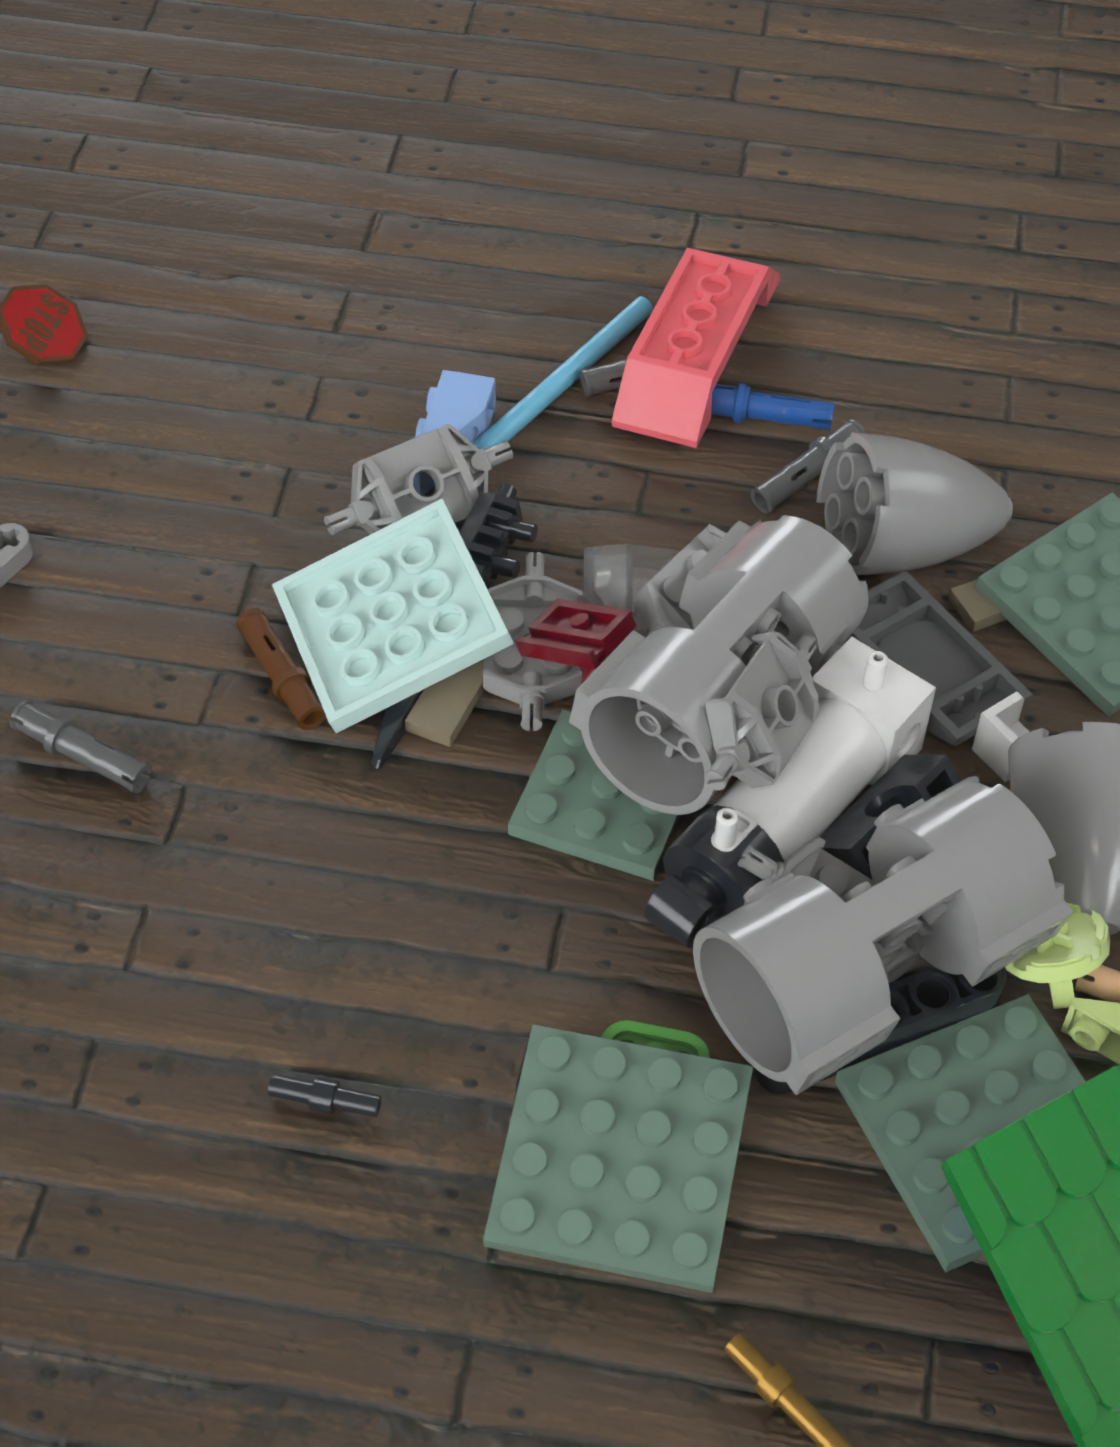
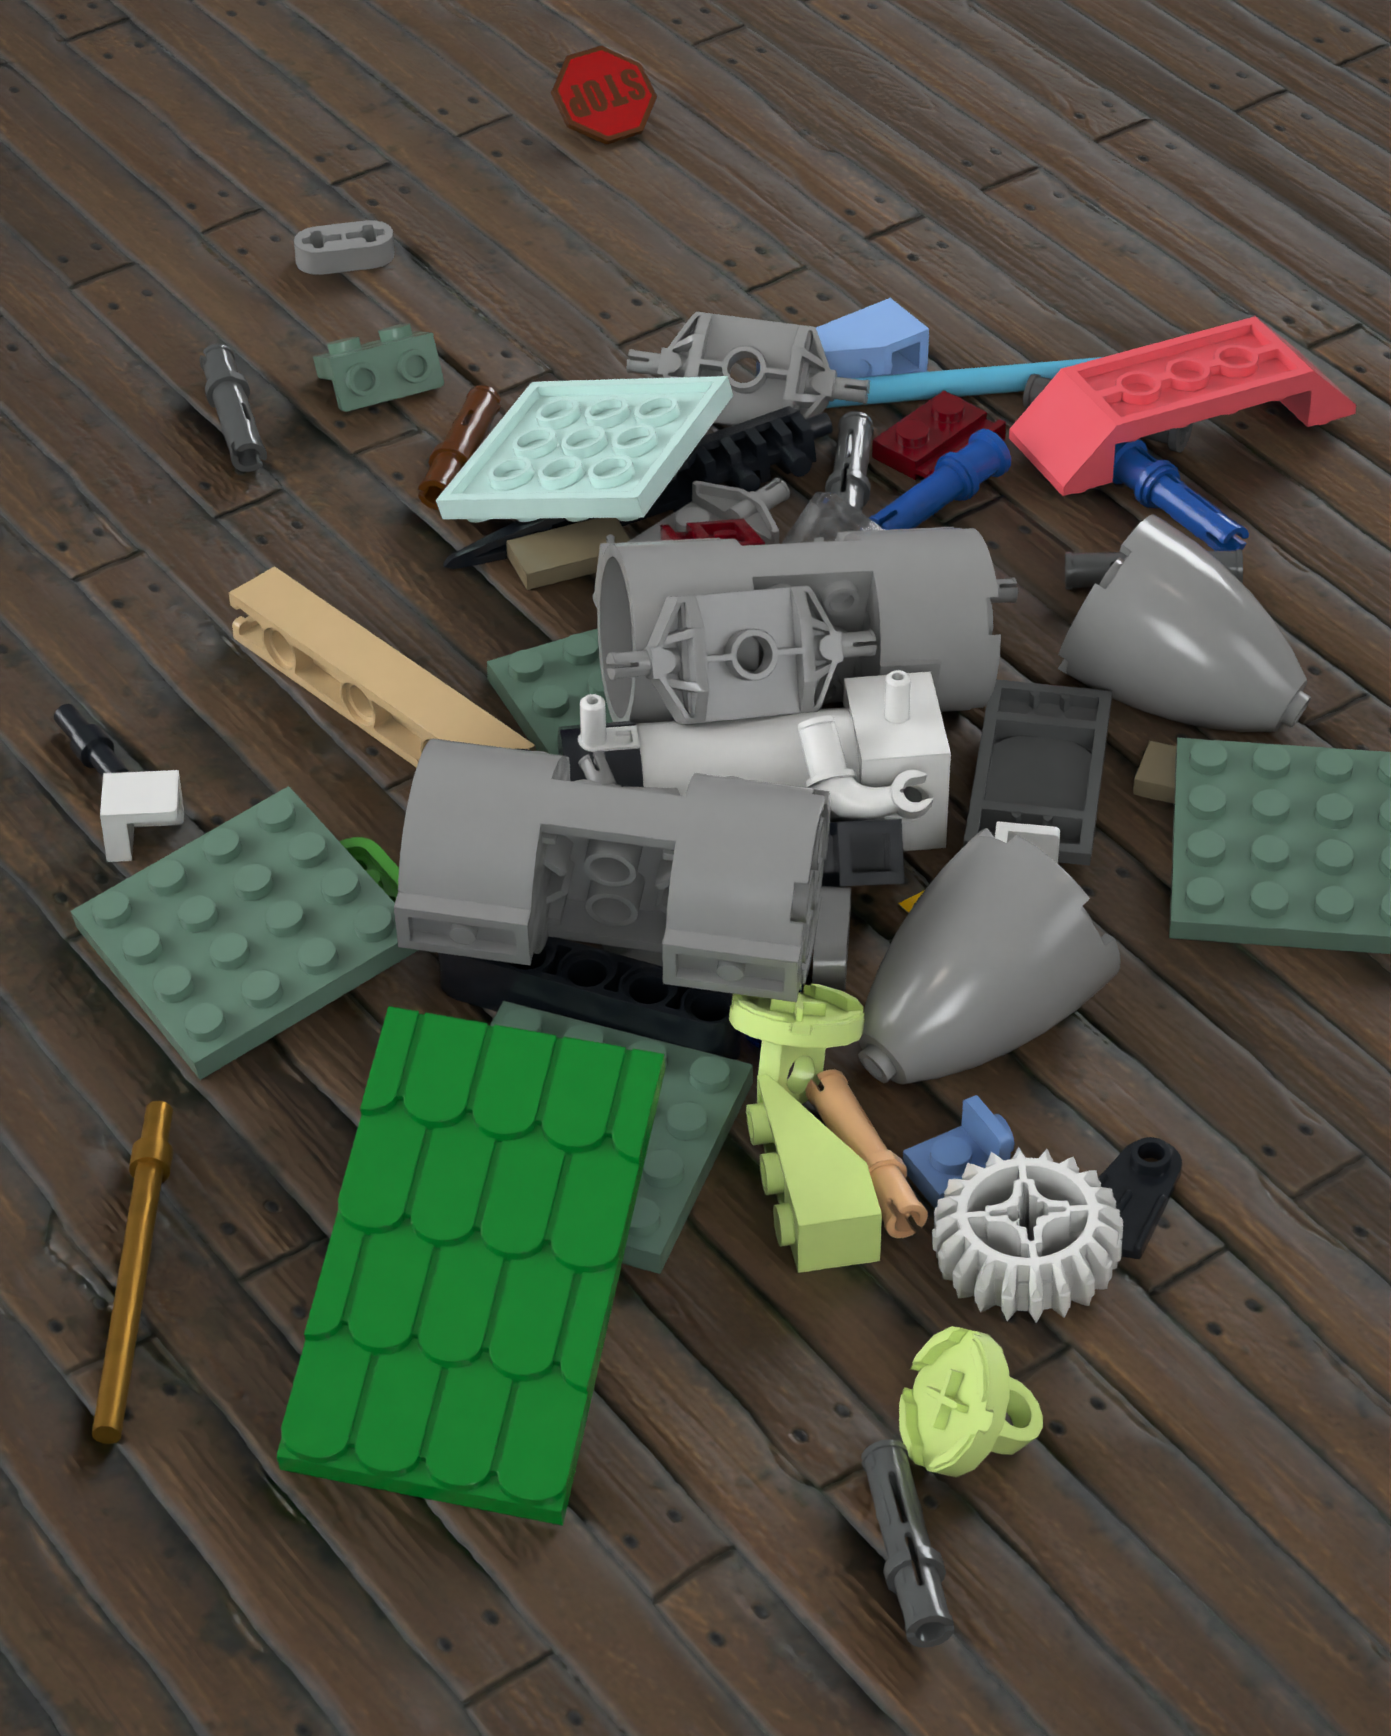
camera: 45 degrees right, 10 degrees down
none -> white panel [100,770,184,862]
none -> tan piece [229,566,536,768]
none -> sand green bracket [313,323,444,412]
none -> white piece [797,715,933,821]
none -> dark grey pin [825,411,874,537]
none -> blue pin [864,429,1011,531]
none -> dark red plate [872,390,1006,480]

